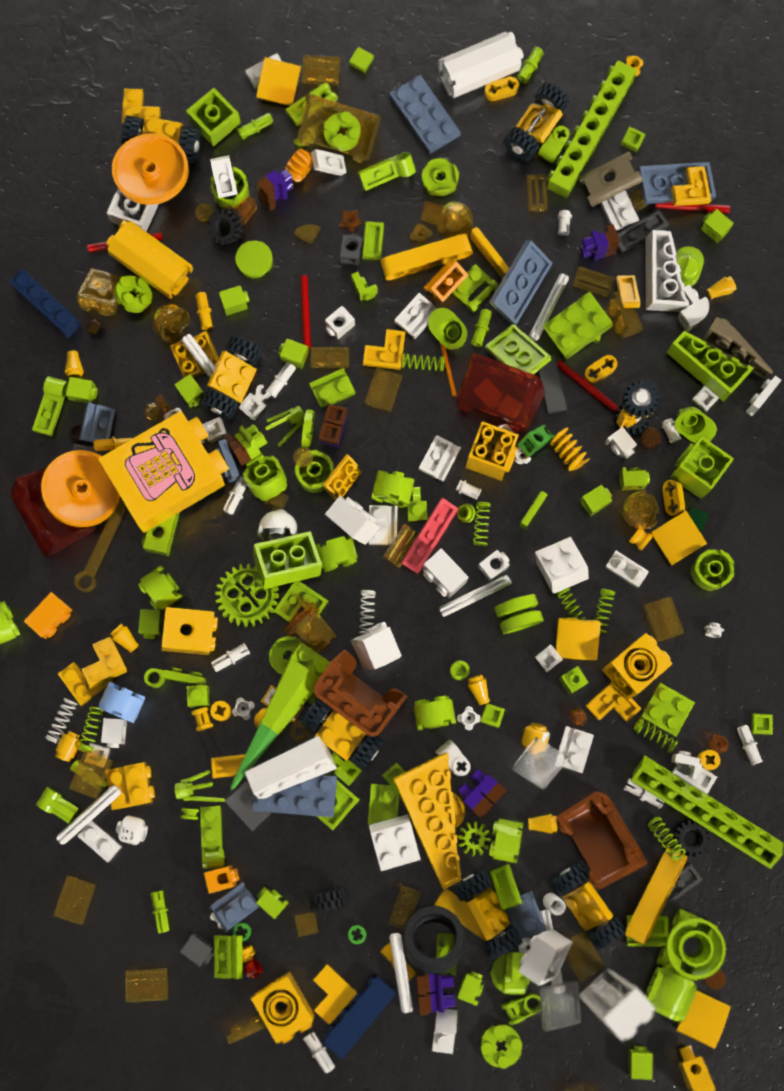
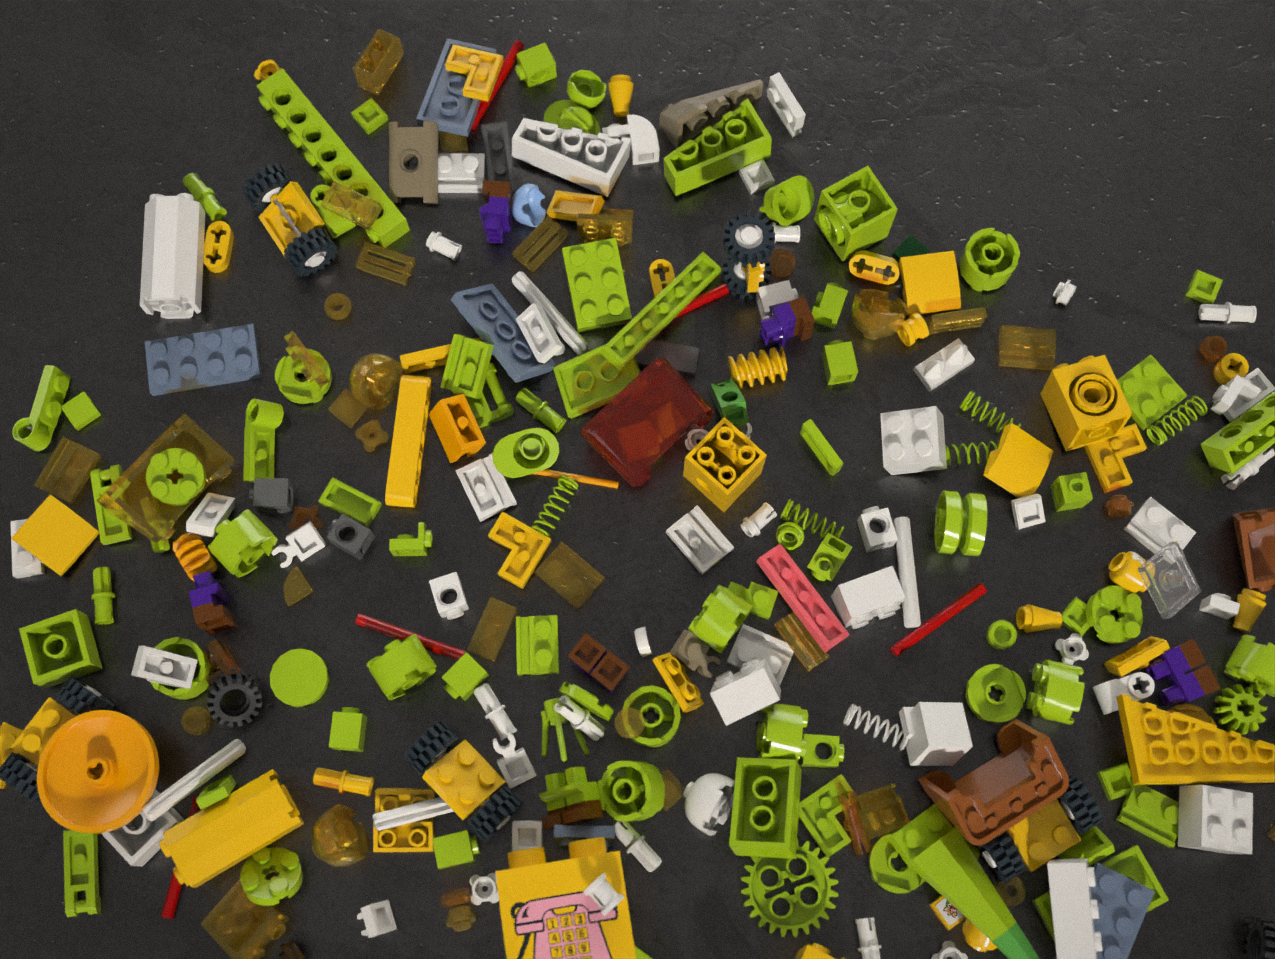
camera: 65 degrees left, 5 degrees down
none -> lime plate [12,365,71,451]
none -> lime plate [63,830,101,917]
none -> white axle [142,739,246,821]
none -> lime tile [196,774,236,810]
none -> lime brick [207,509,278,577]
none -> dark grey brick [249,478,294,513]
none -> white plate [272,521,326,568]
none -> clear yellow plate [284,331,329,388]
none -> clear yellow plate [321,181,383,231]
none -> clear yellow plate [324,293,352,320]
none -> clear yellow brick [353,29,404,95]
none -> white tile [357,900,397,938]
none -> lime brick [366,634,437,700]
none -> lime plate [440,334,494,399]
none -> light blue hair [511,183,546,228]
none -> white tile [516,302,565,364]
none -> white axle [554,695,605,741]
none -> lime hair [567,70,606,108]
none -> white bush [583,873,625,916]
none -> lime tile [600,252,722,371]
none -> white tile [634,627,653,657]
none -> dark tan plate [670,630,721,678]
none -> dark purple hips [759,296,815,348]
none -> lime brick [800,734,844,769]
none -> lime brick [807,532,852,582]
none -> red bar [890,583,987,657]
none -> clear yellow tile [927,307,987,334]
none -> lime plate [965,664,1026,724]
none -> lime plate [1086,586,1143,644]
none -> yellow plate [1104,636,1170,677]
none -> white plate [1199,593,1240,619]

